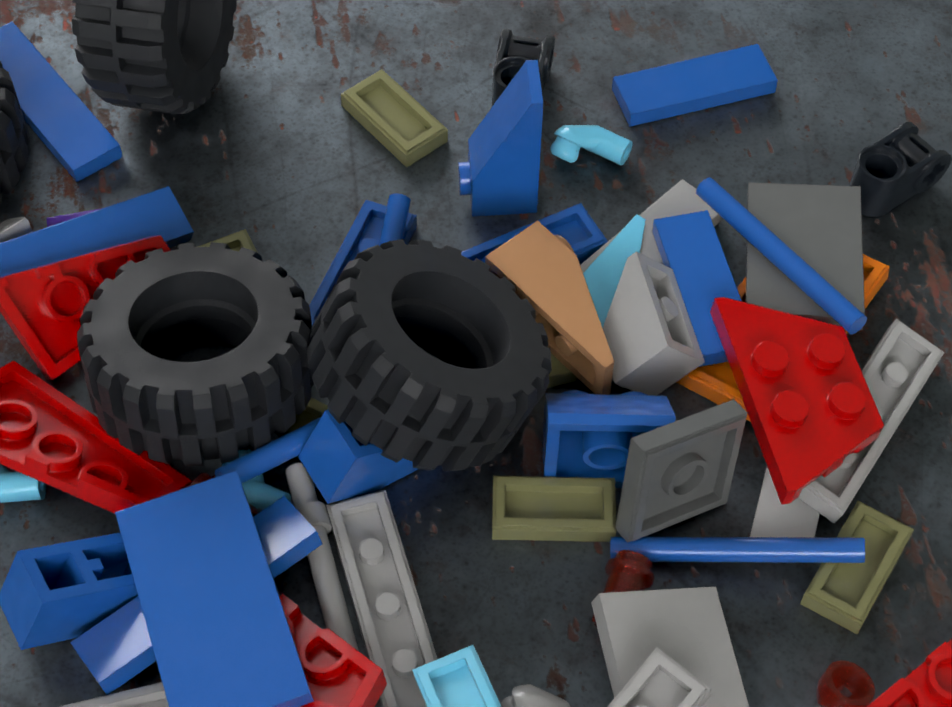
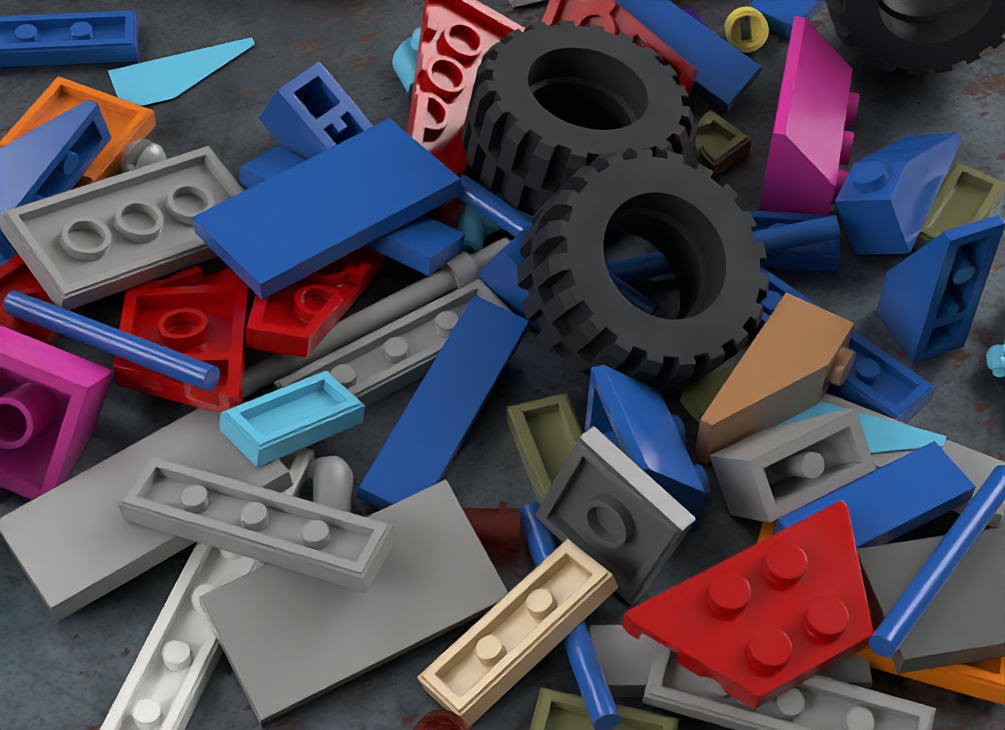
camera: 70 degrees right, 5 degrees down
none -> blue tile [357,295,529,509]
none -> tan tile [417,539,619,729]
none -> light yellow hinge [724,7,769,53]
none -> dark pink slope [758,16,860,214]
none -> blue slope [835,133,961,254]

